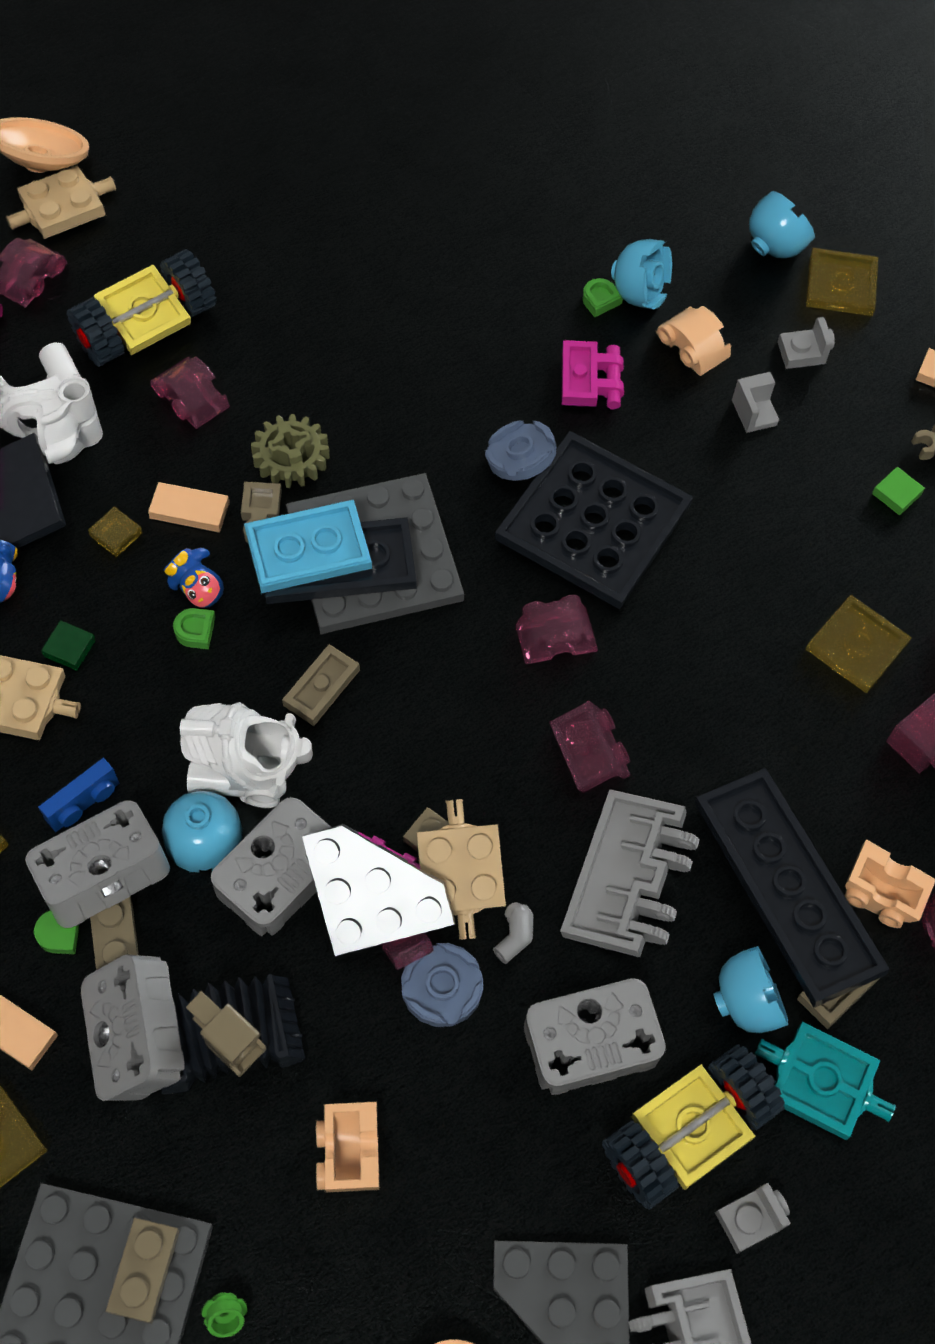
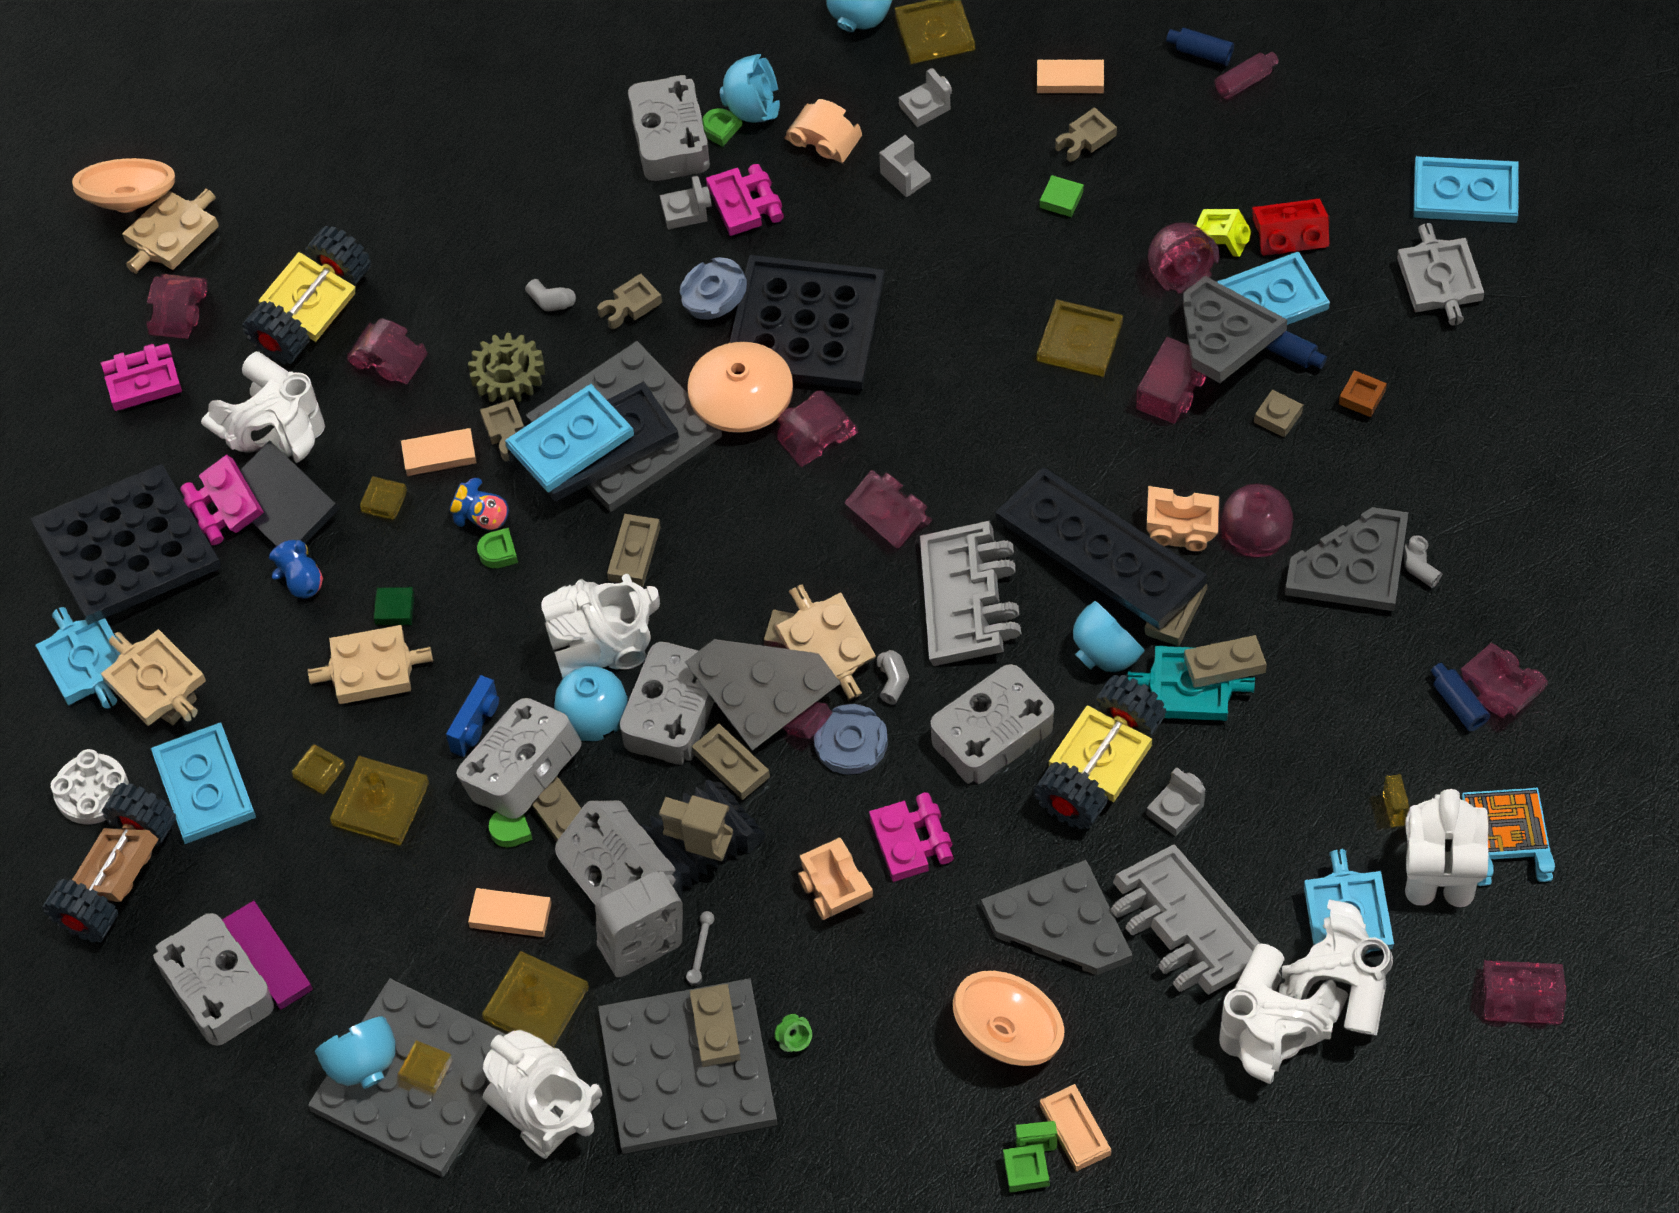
camera: 15 degrees left, 5 degrees down
none -> light grey arm [525,279,576,312]
none -> light grey axle [595,871,683,977]
none -> dark tan plate [597,274,662,329]
none -> light grey axle [628,75,710,181]
none -> light grey bracket [660,176,712,229]
none -> light grey hinge [686,911,714,986]
none -> light nougat dish [688,342,793,432]
none -> dark tan plate [692,724,770,800]
none -> dark pink plate [869,793,954,882]
none -> dark tan plate [1184,635,1267,688]

